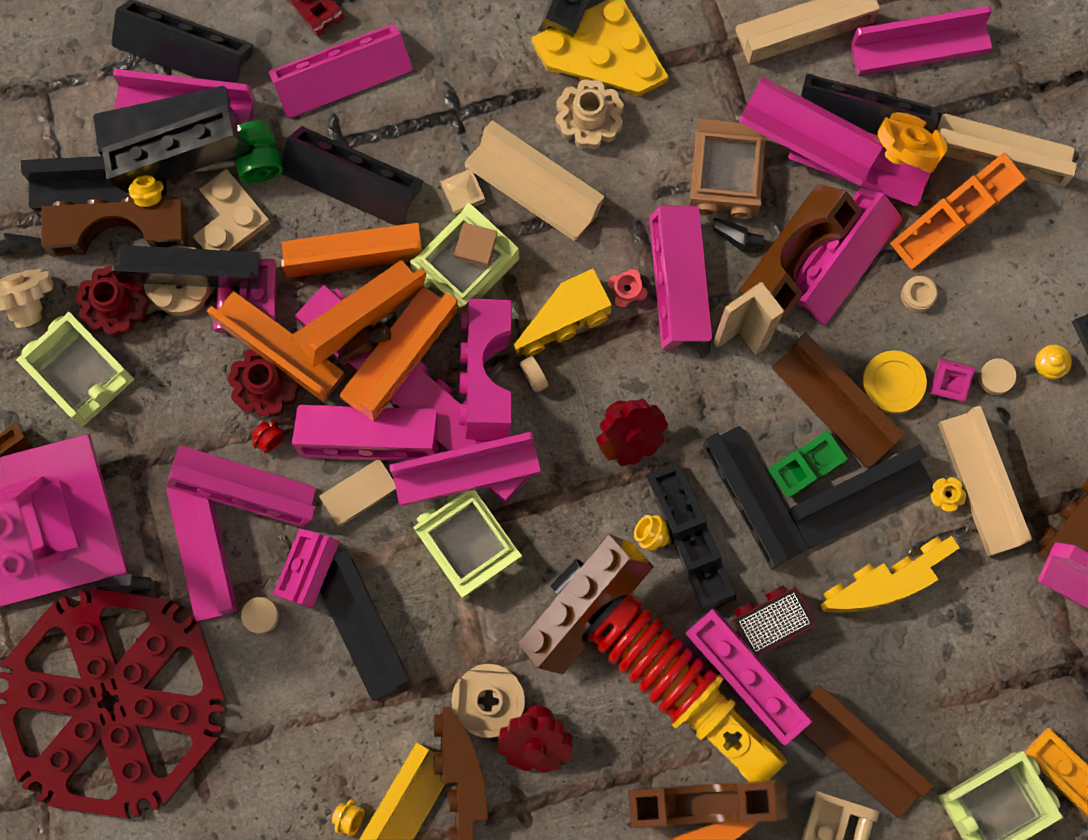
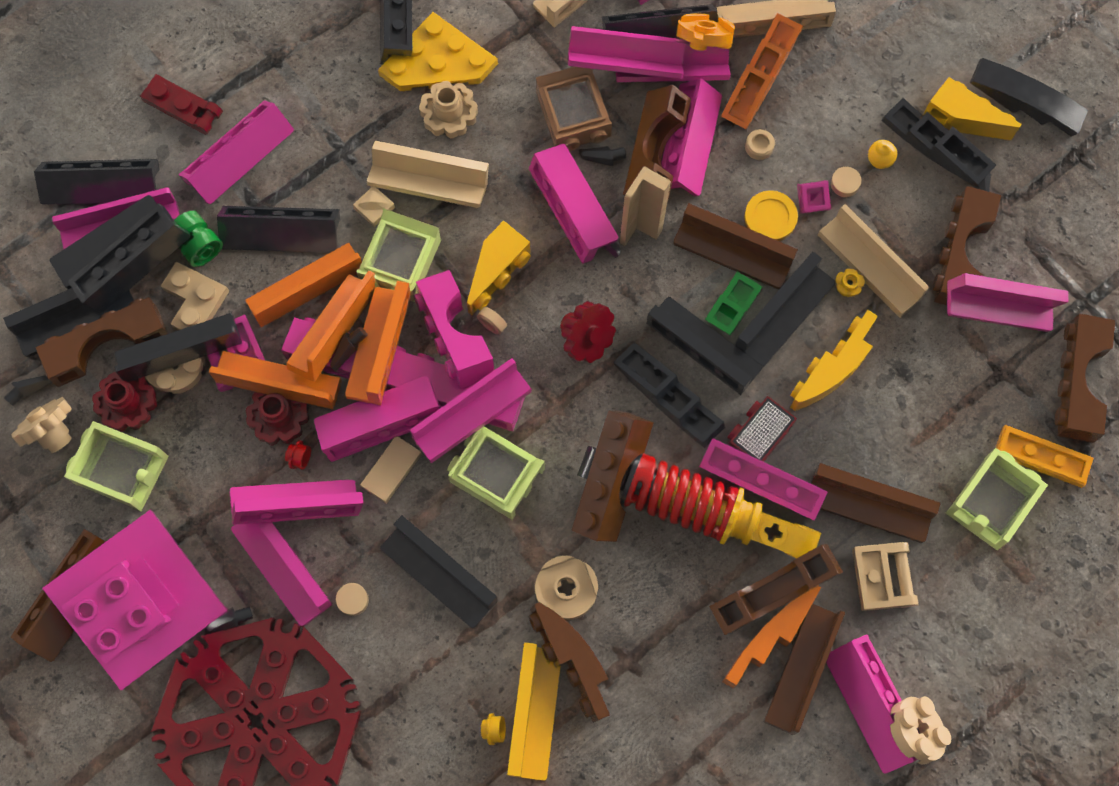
camera: 25 degrees left, 5 degrees down
yellow plate [128,175,163,207] -> none
dark pink plate [273,528,340,609] -> none
medium nougat tile [454,222,498,267] -> none
dark red plant [498,705,573,773] -> none
coral plate [608,269,647,308] -> none
yellow plate [634,515,672,551] -> none

